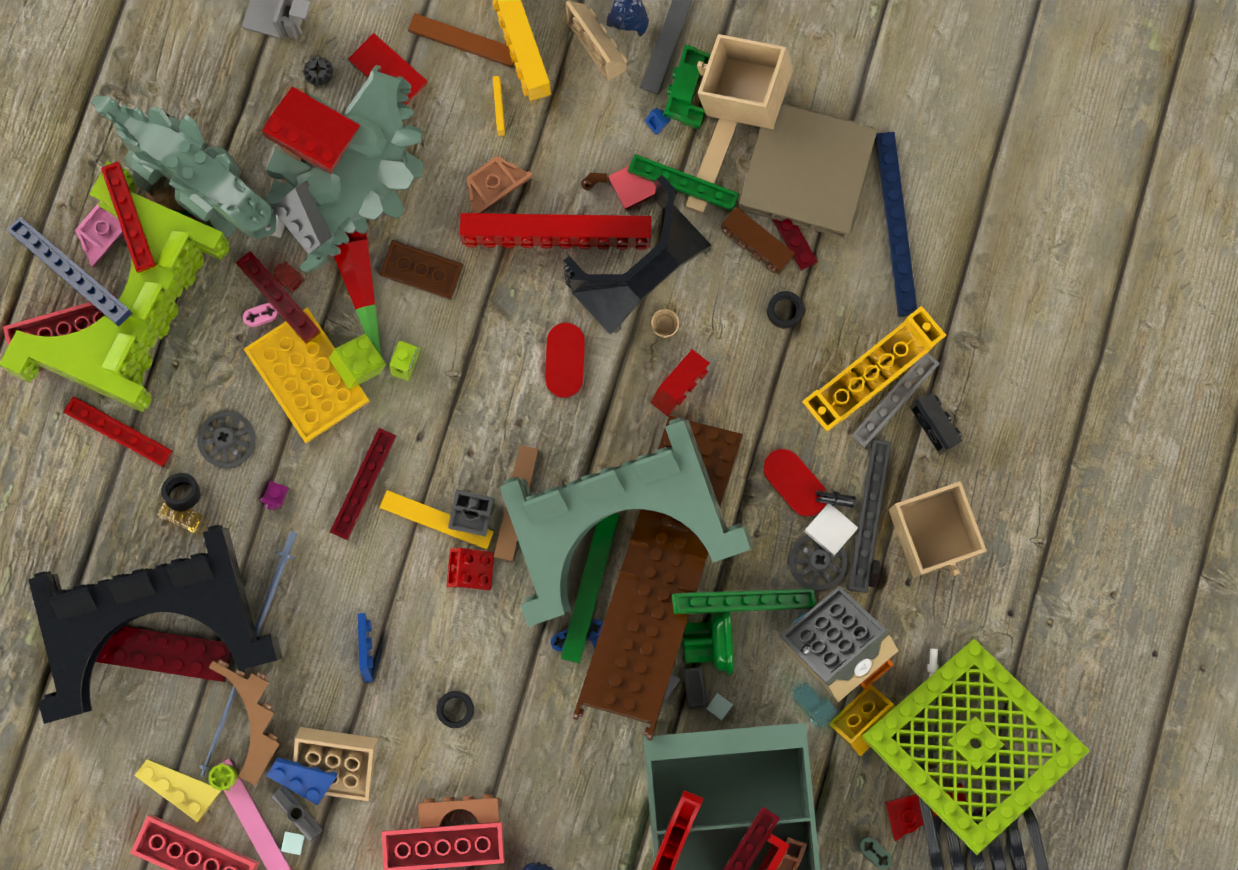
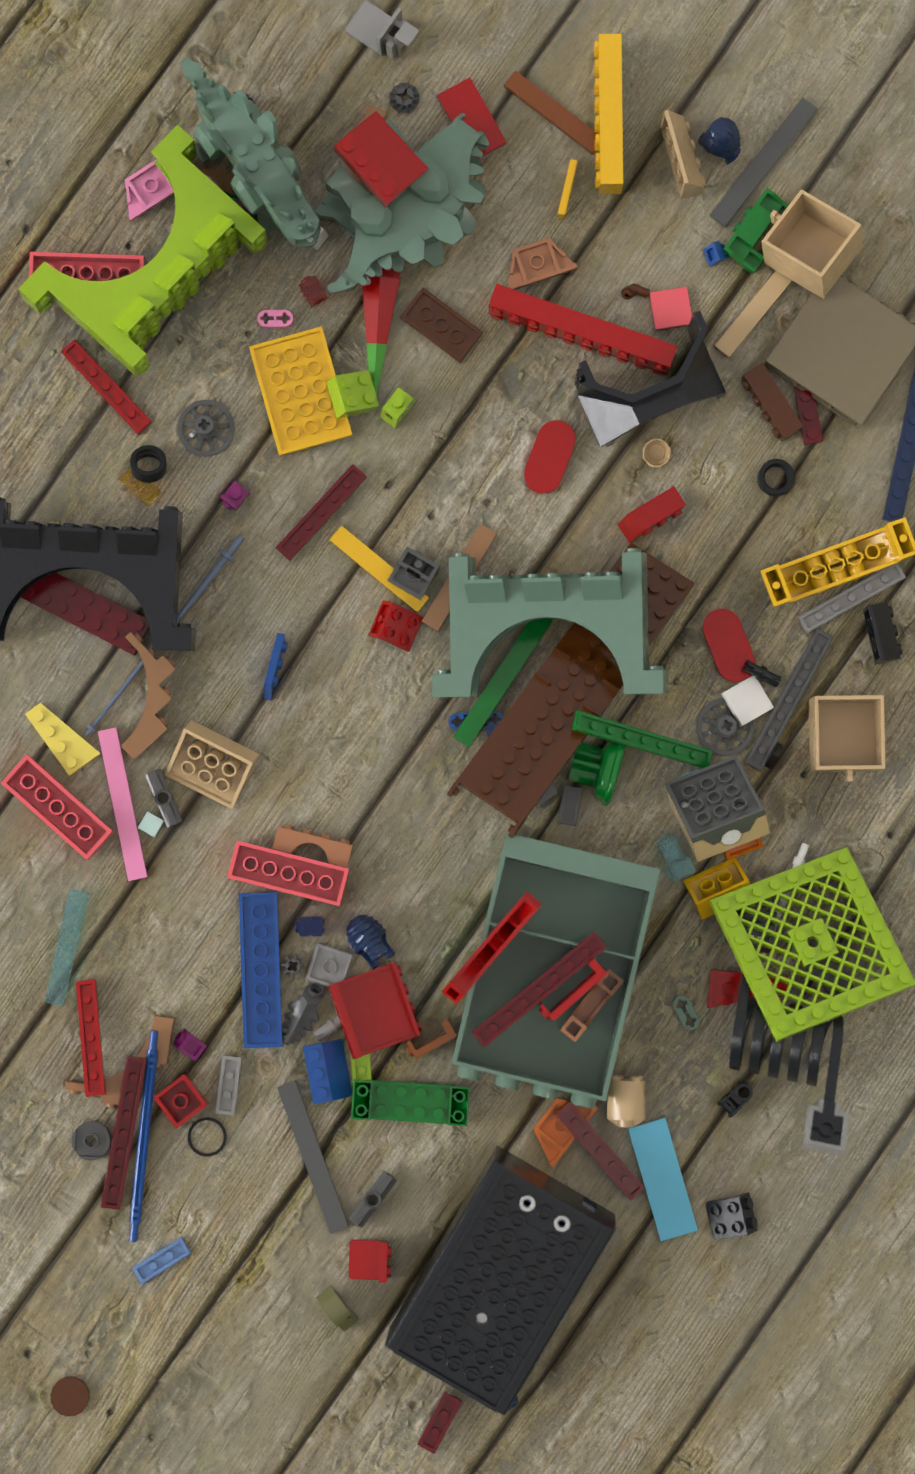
camera: 25 degrees right, 5 degrees up
plate [7,217,133,327] -> none
red tile [101,161,156,273] -> none
lime piece [209,762,239,791] -> none
dark red plate [235,251,321,344] -> none
blue wing [266,757,338,805] -> none
dark grey wedge [272,181,332,254] -> none
black tyre [436,691,474,728] -> none
green tile [628,154,740,212] -> none
light aqua tile [706,693,733,721] -> none

